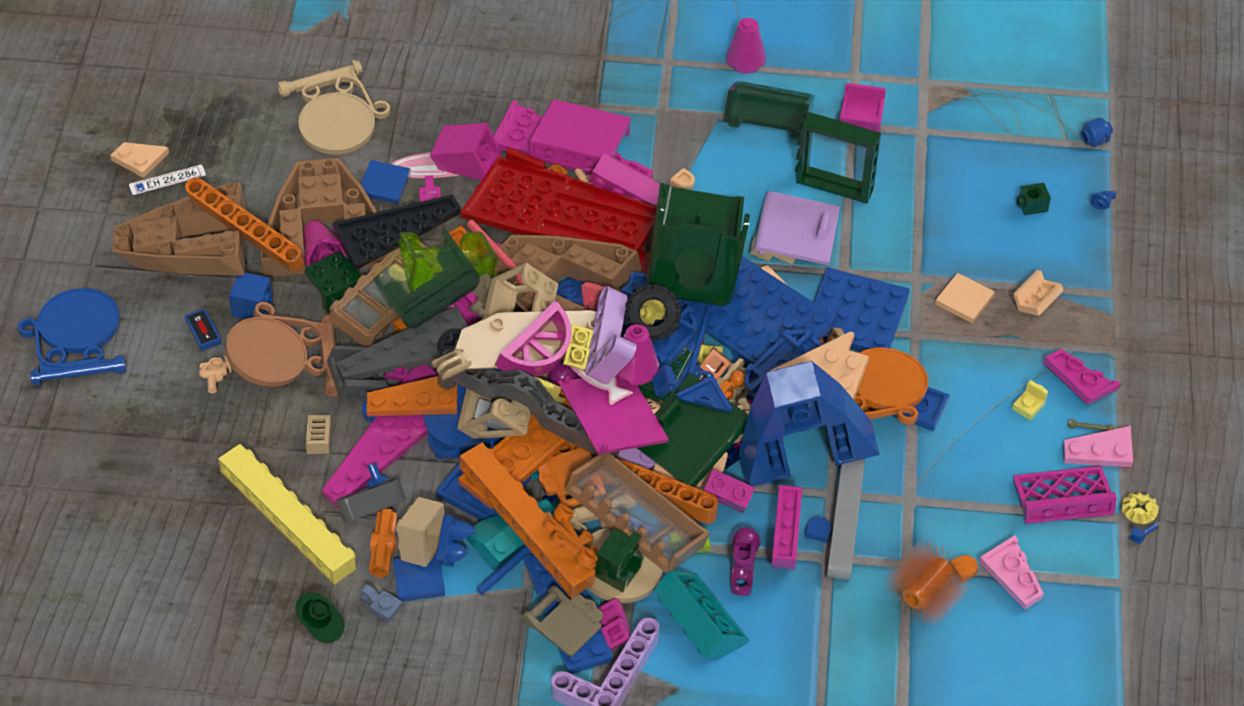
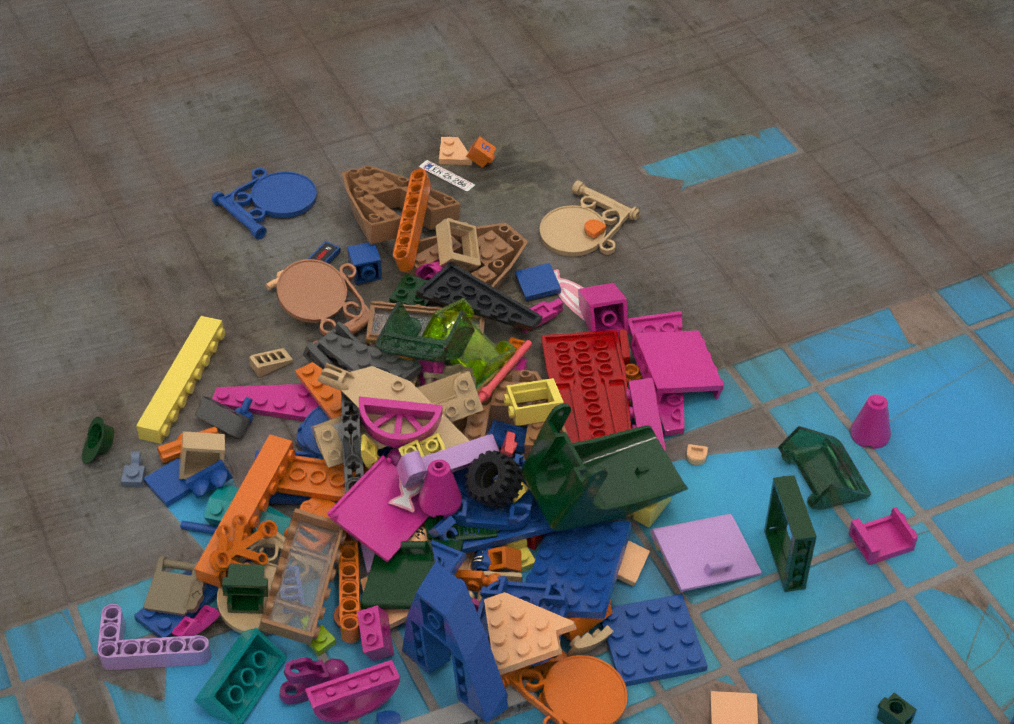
camera: 60 degrees right, 5 degrees down
none -> tan window [436,218,481,273]
none -> orange brick [466,136,496,168]
none -> light yellow window [503,378,564,426]
none -> orange tile [584,219,606,239]

